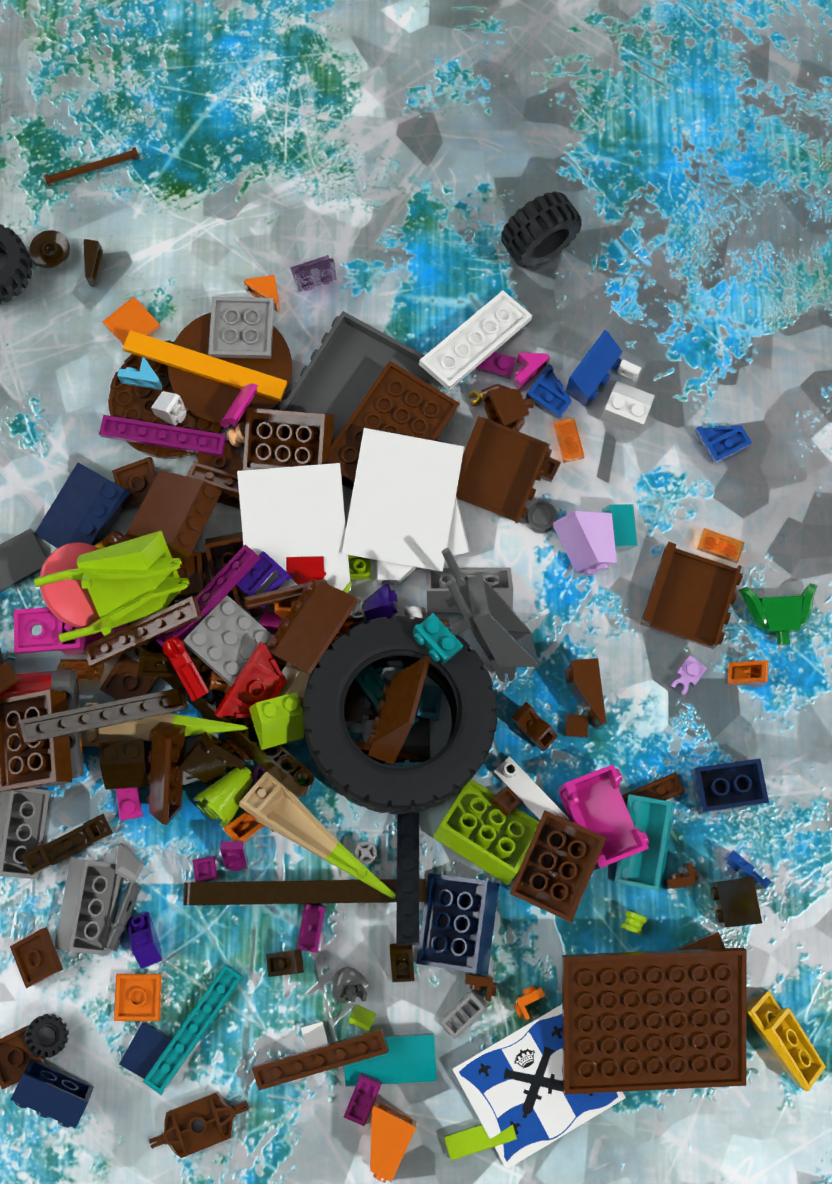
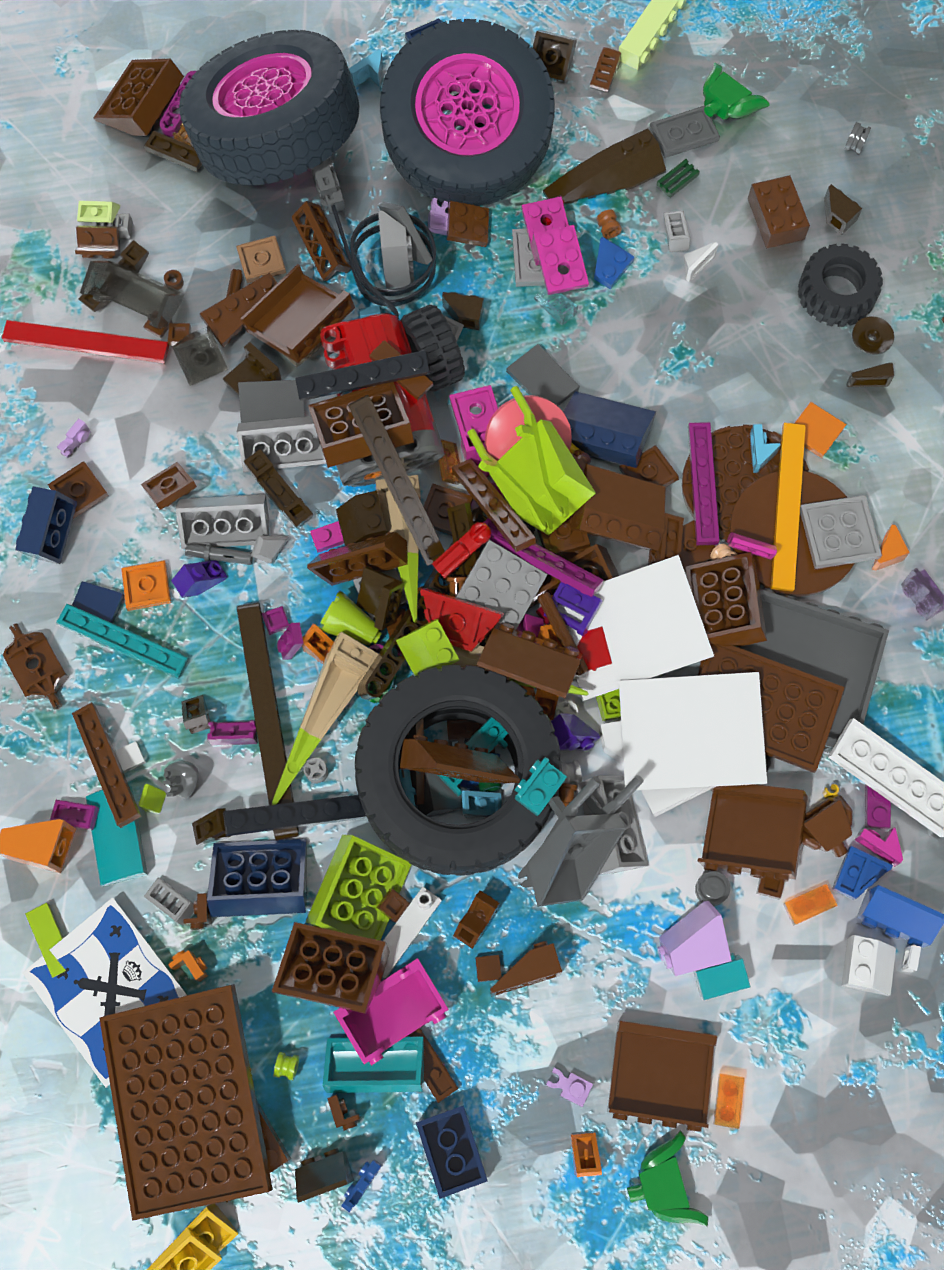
camera: 80 degrees right, 5 degrees down
black tyre [24,1014,69,1059] -> none
white slope [151,391,187,427] -> none
blue wing [695,425,752,464] -> none

